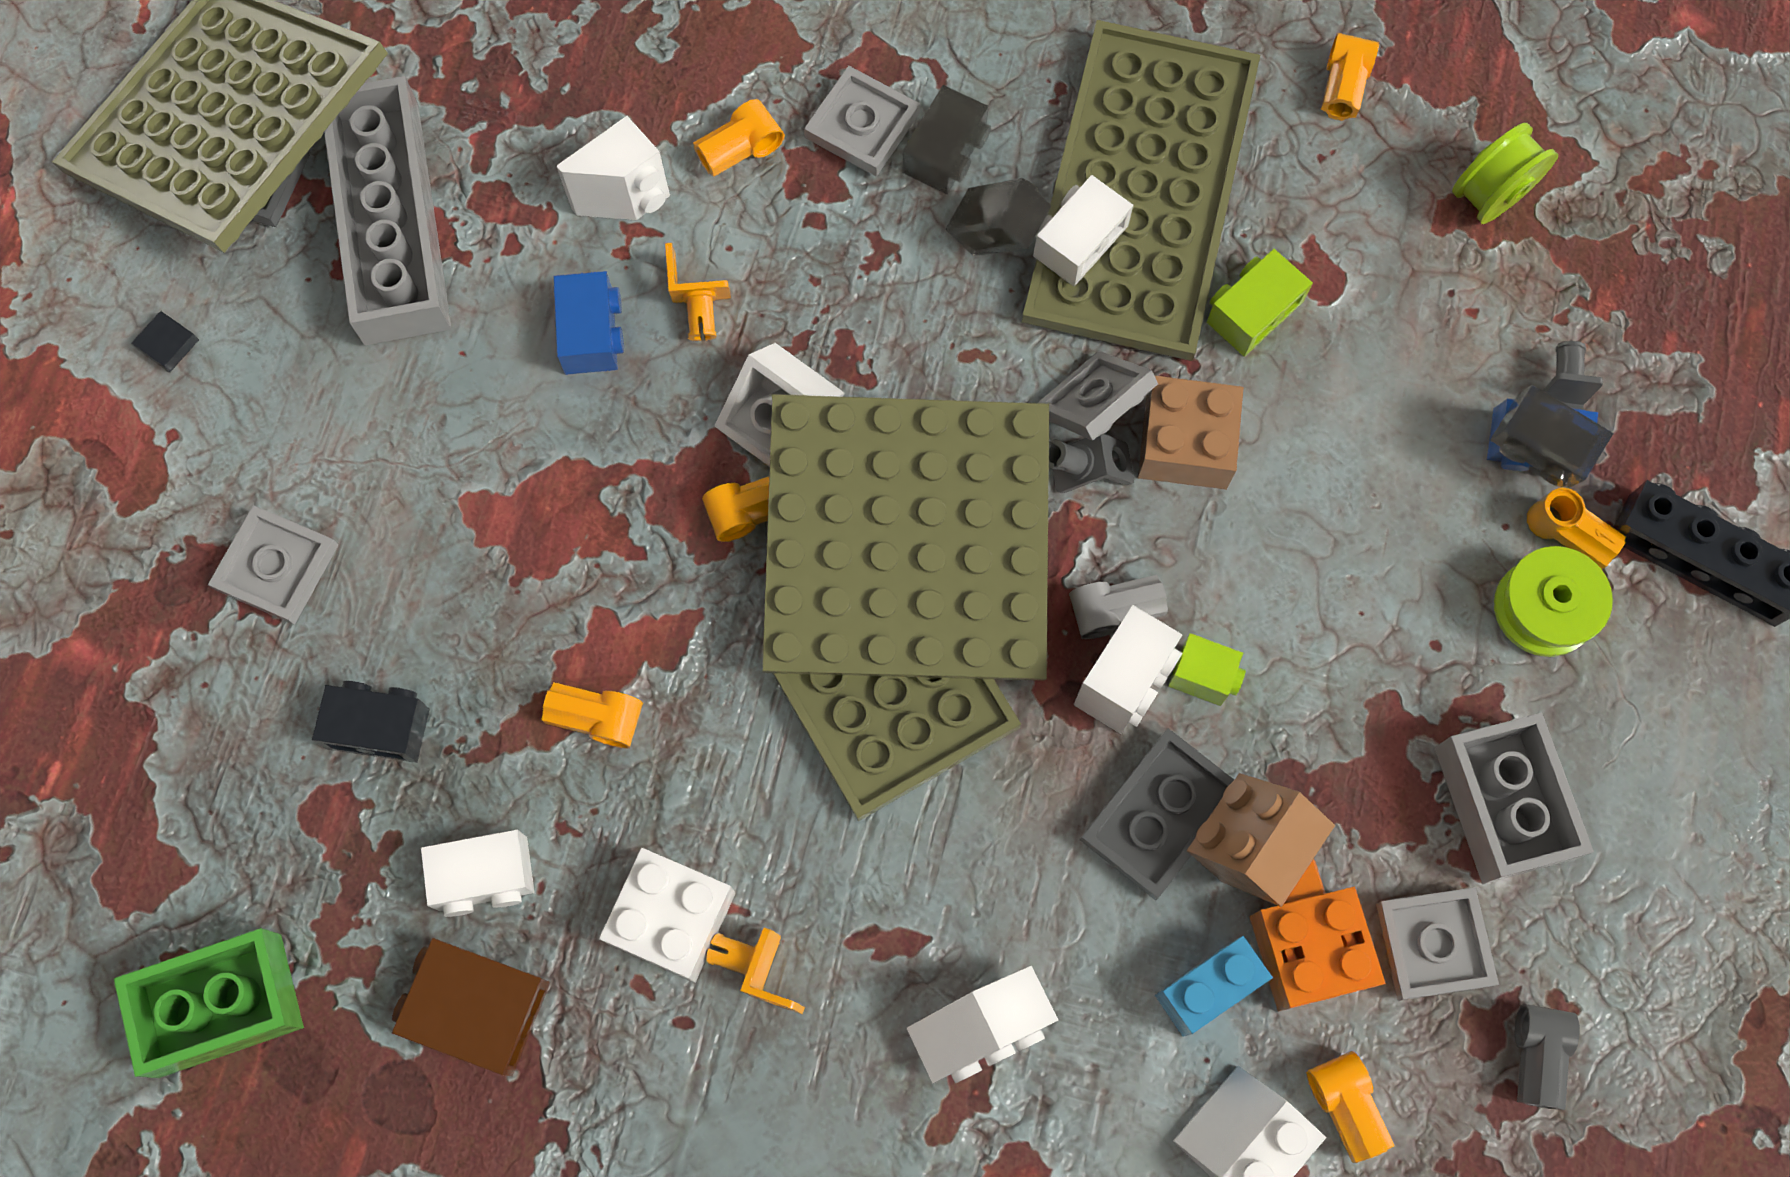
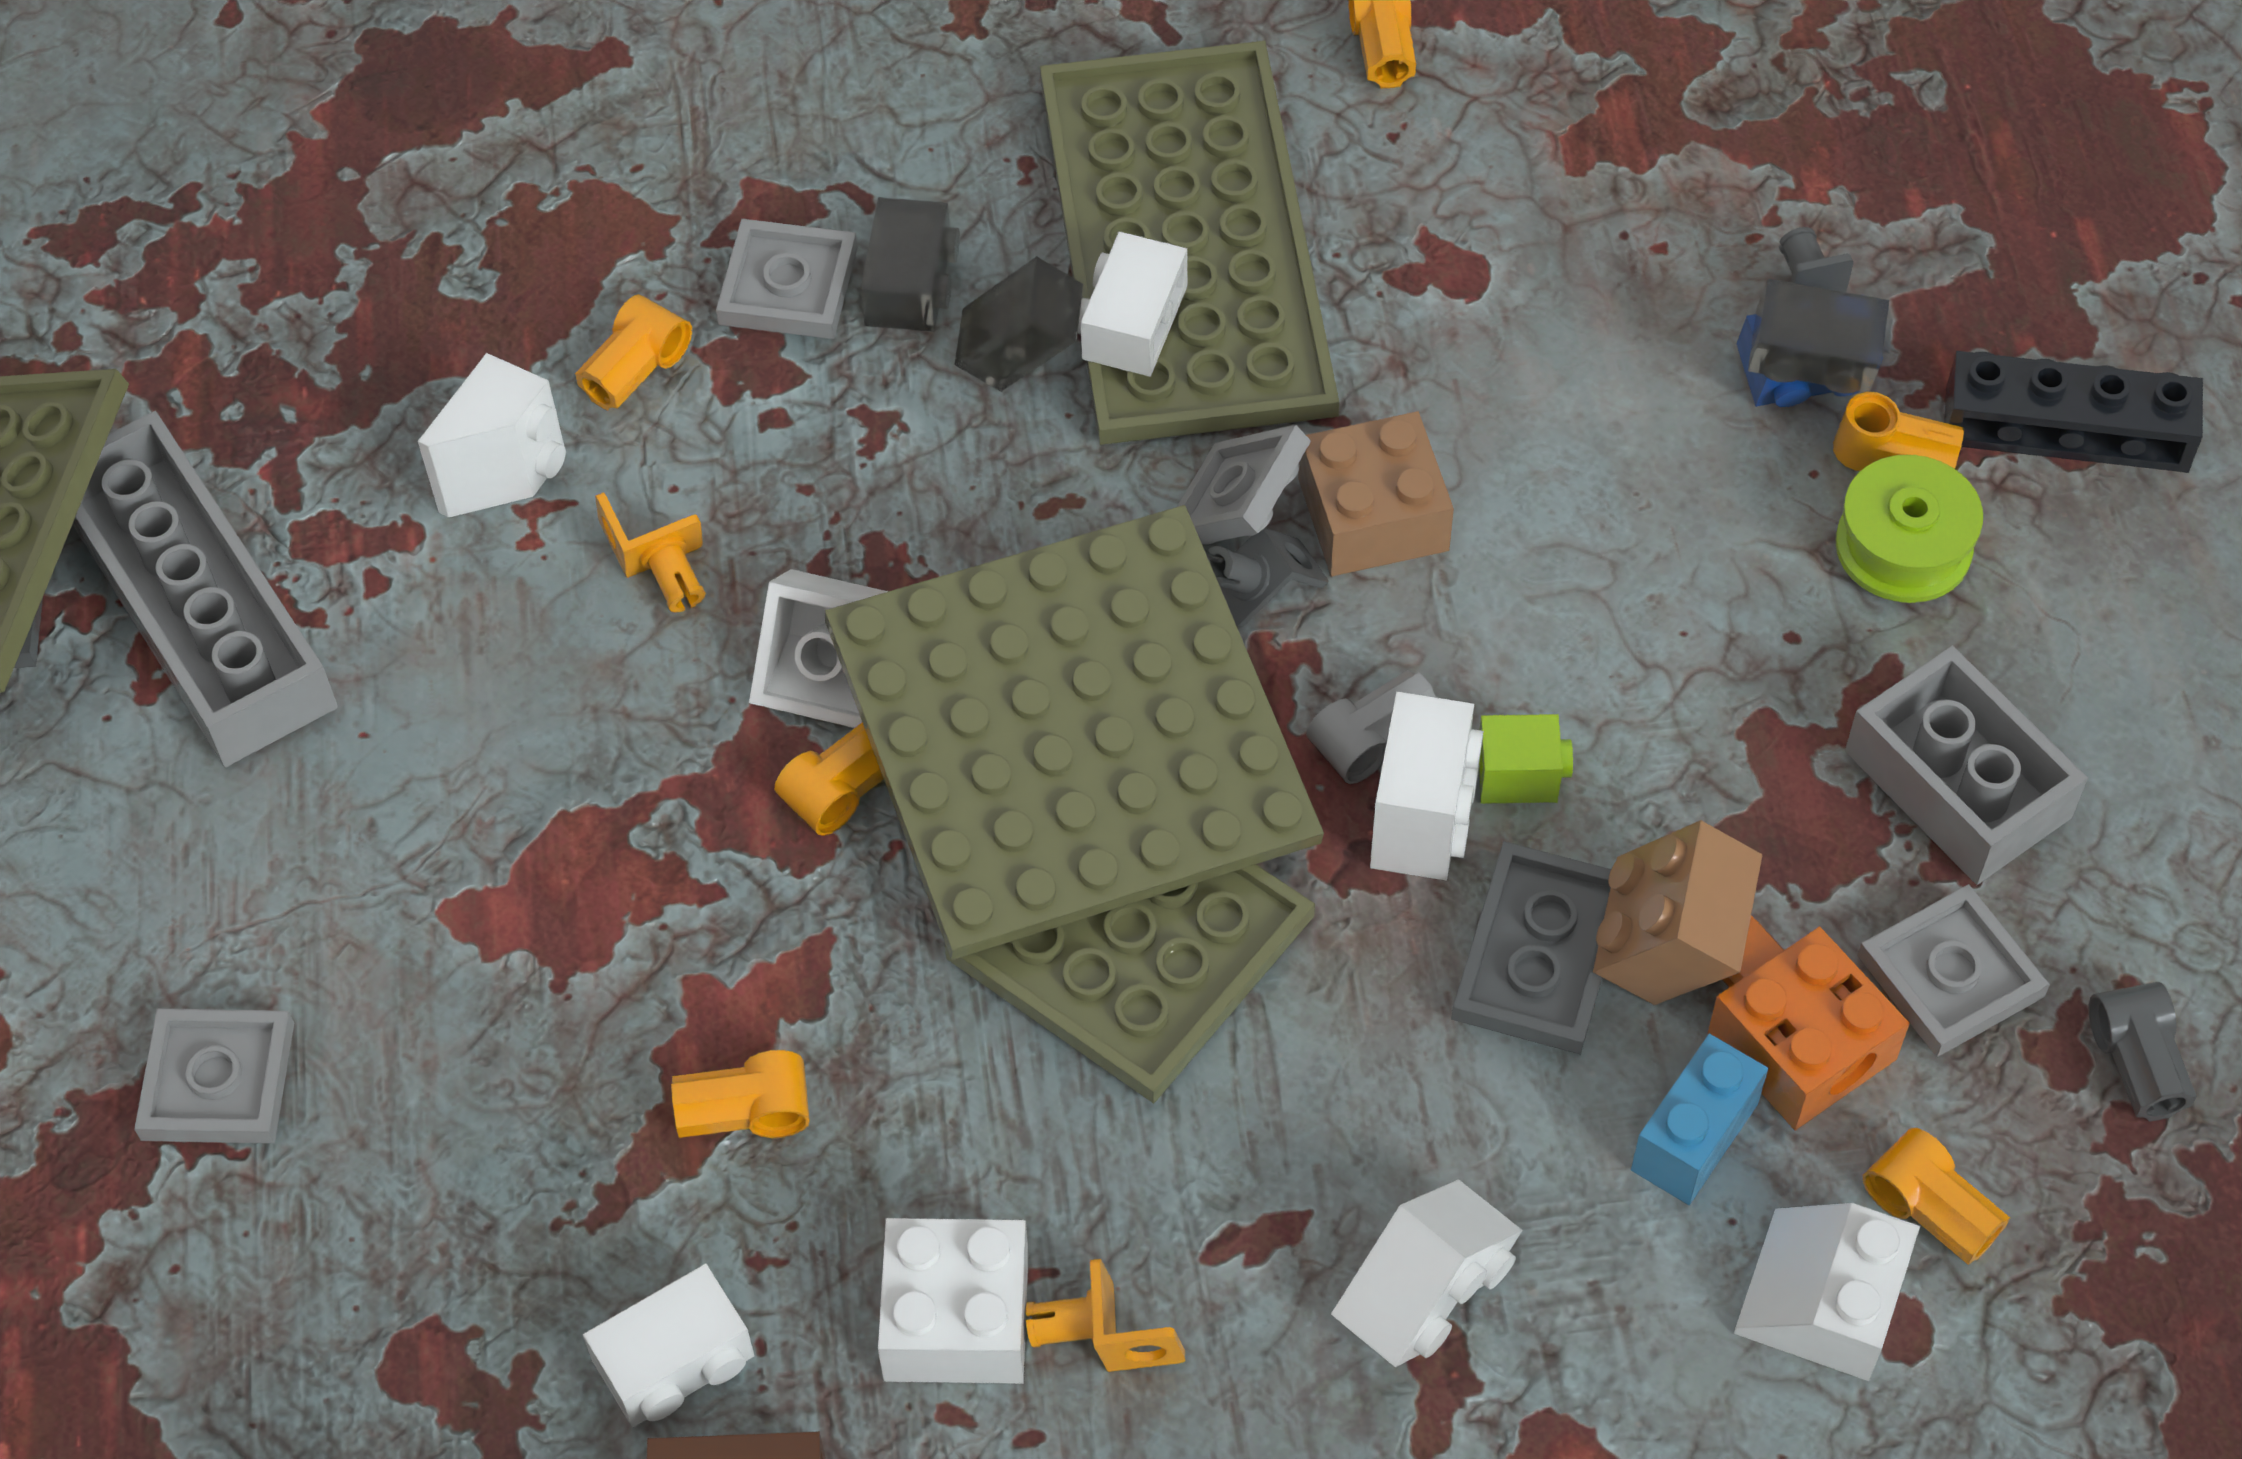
camera: 20 degrees left, 15 degrees down
black brick [312,681,430,763] -> none
blue brick [554,271,624,375] -> none
lime brick [1206,249,1313,357] -> none
lime wheel [1452,123,1558,224] -> none

